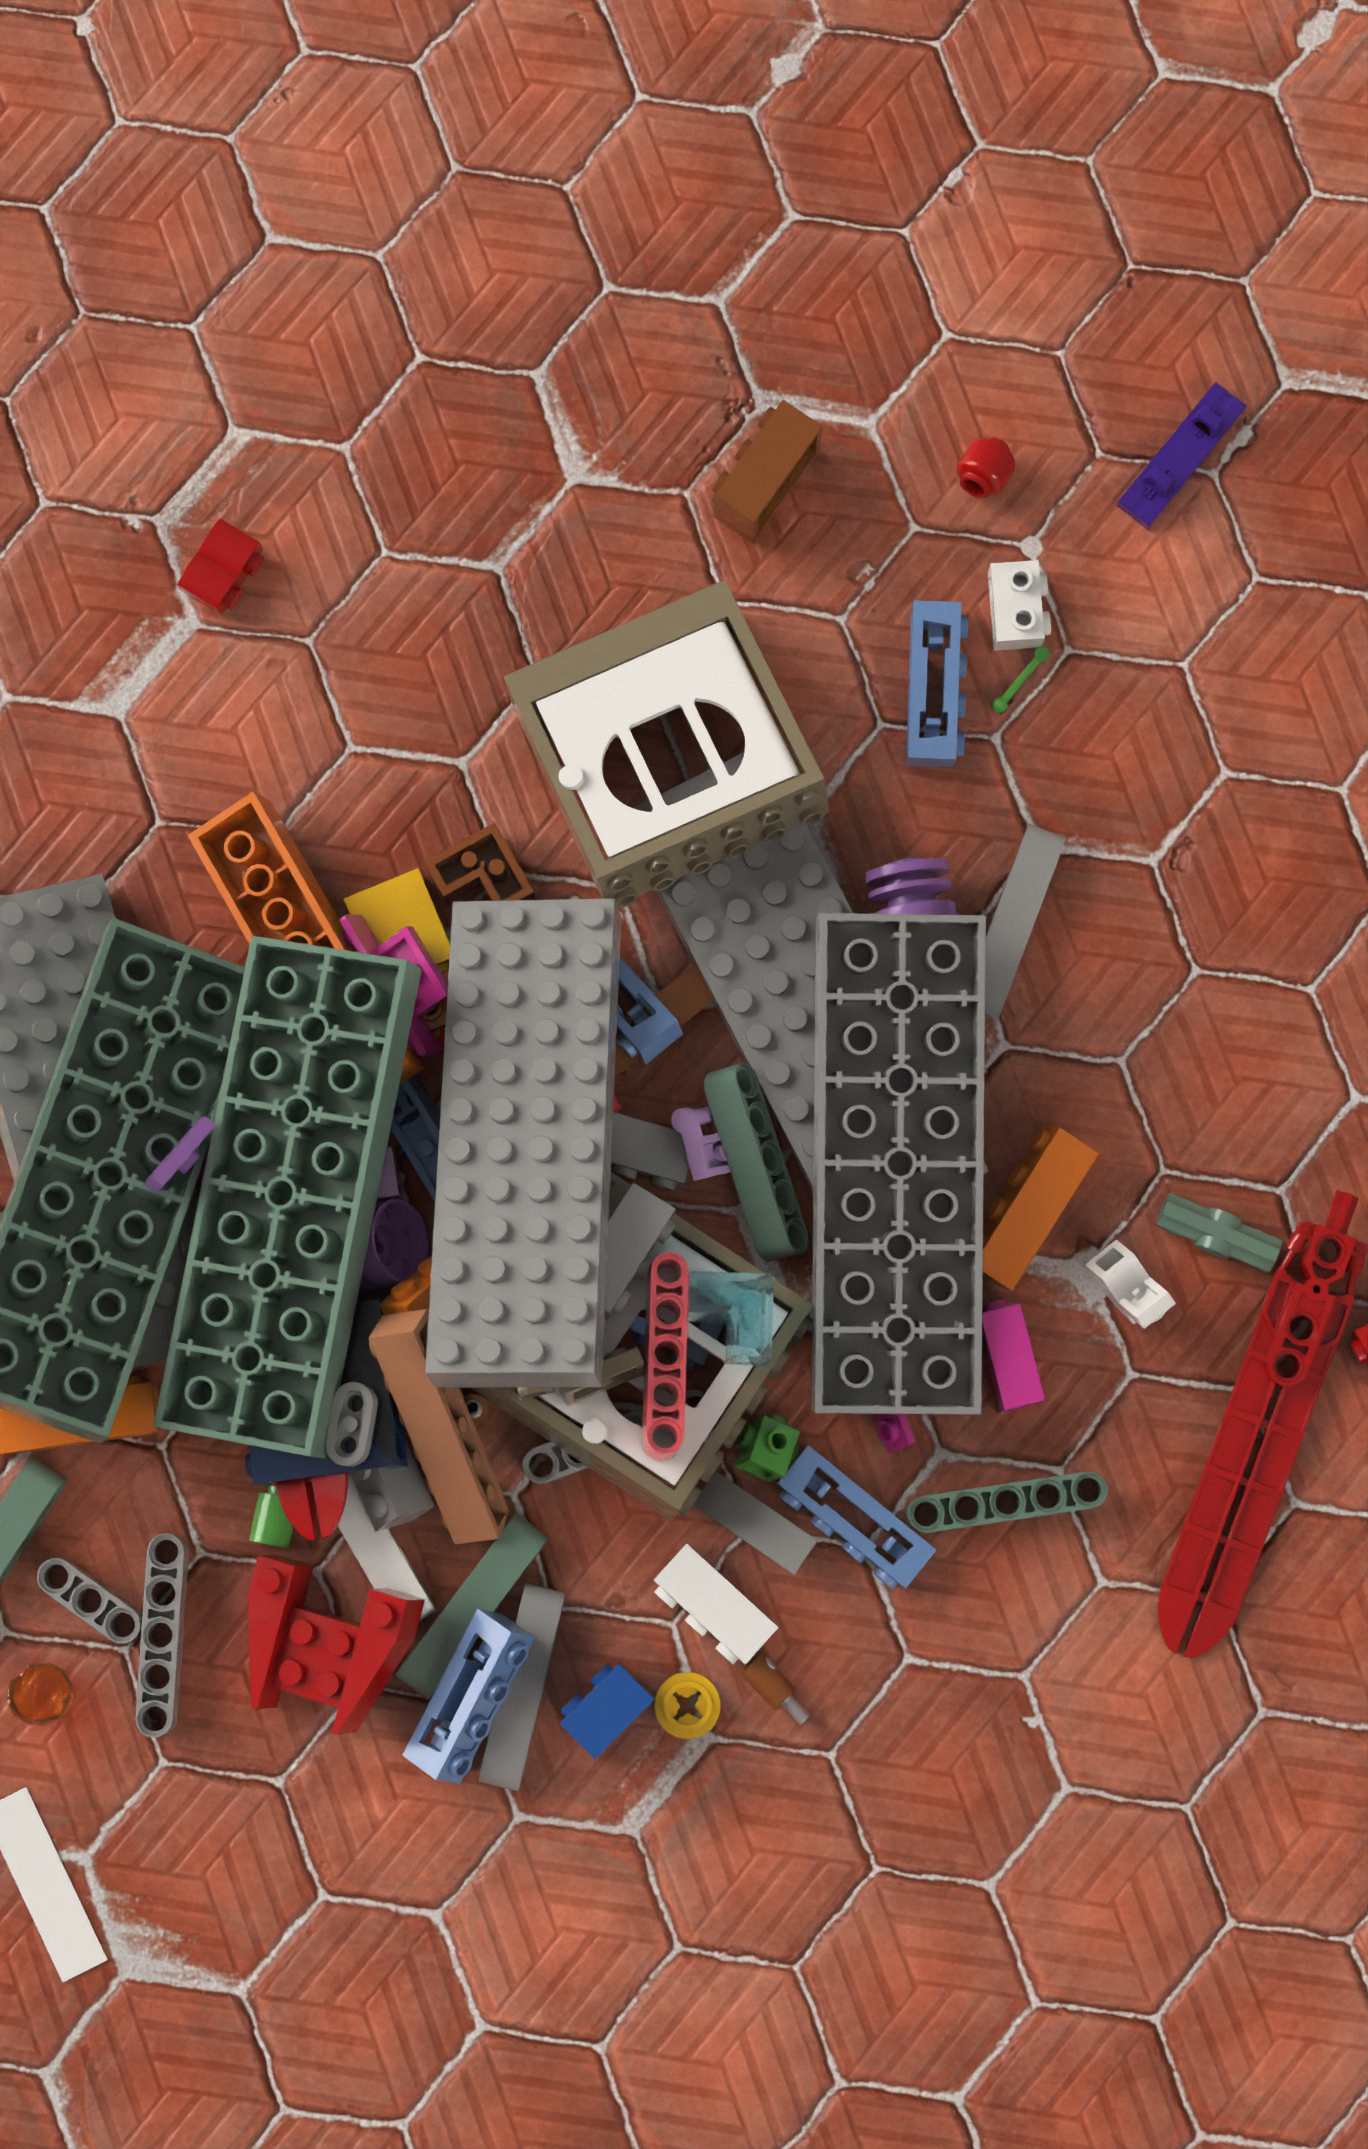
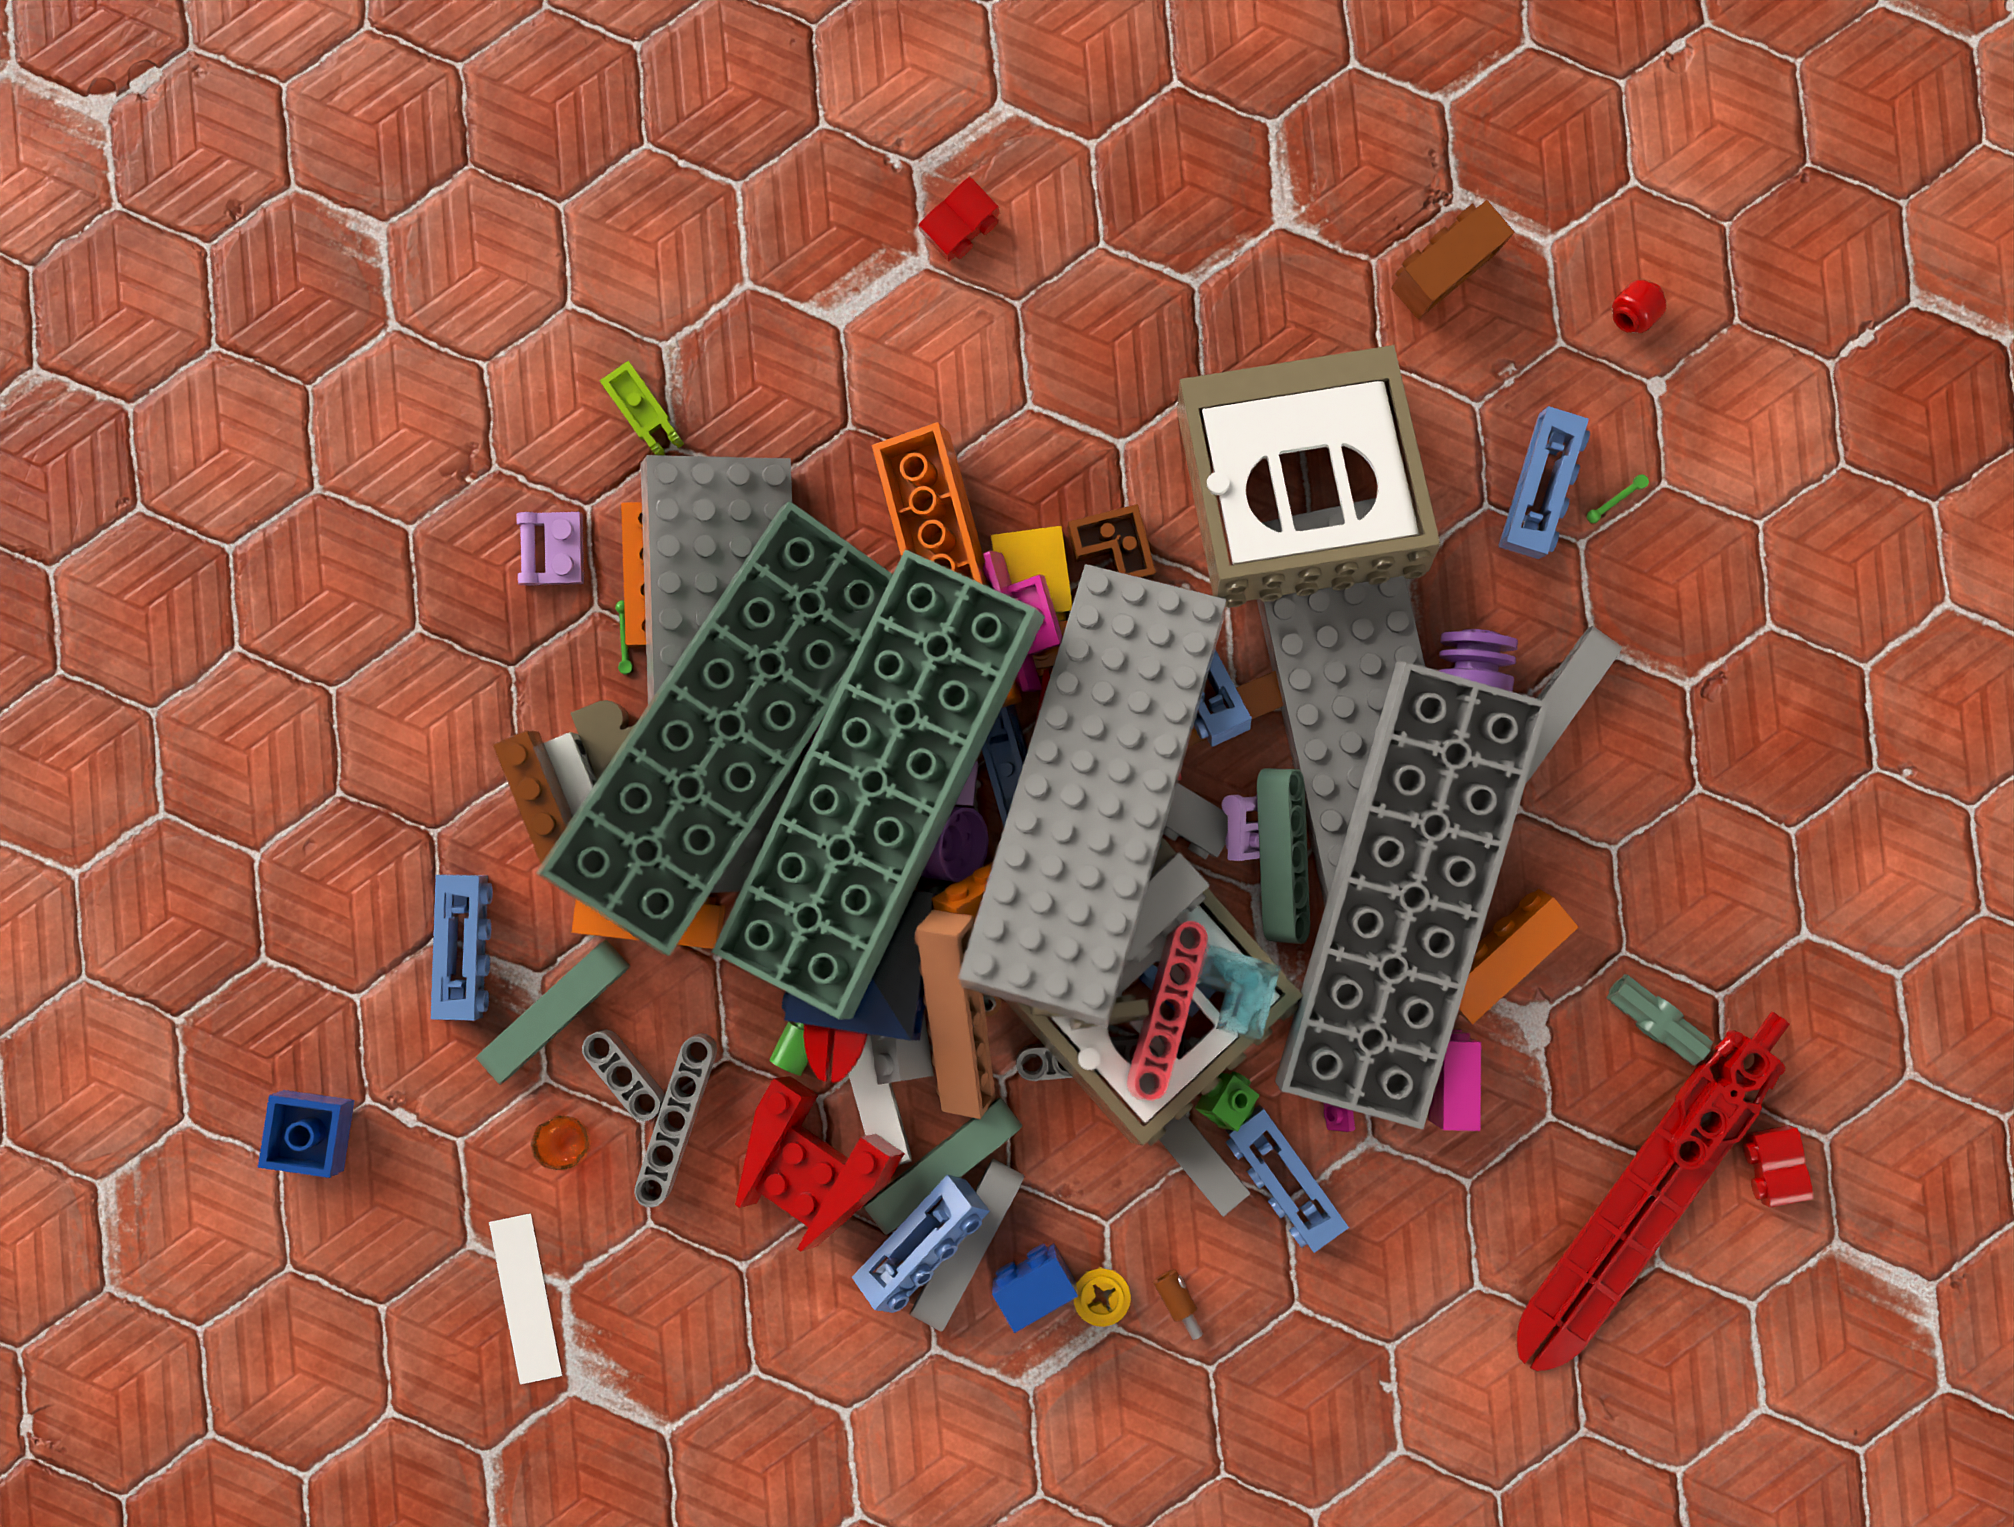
camera: 15 degrees right, 5 degrees up
medium lavender plate [145,1116,216,1194] -> none
light grey plate [326,1382,378,1466] -> none
white brick [654,1543,779,1665] -> none
sand green beam [906,1472,1108,1533] -> none
white brick [988,560,1051,651] -> none
white brick [1085,1240,1176,1329] -> none
dark purple hinge [1116,382,1246,530] -> none

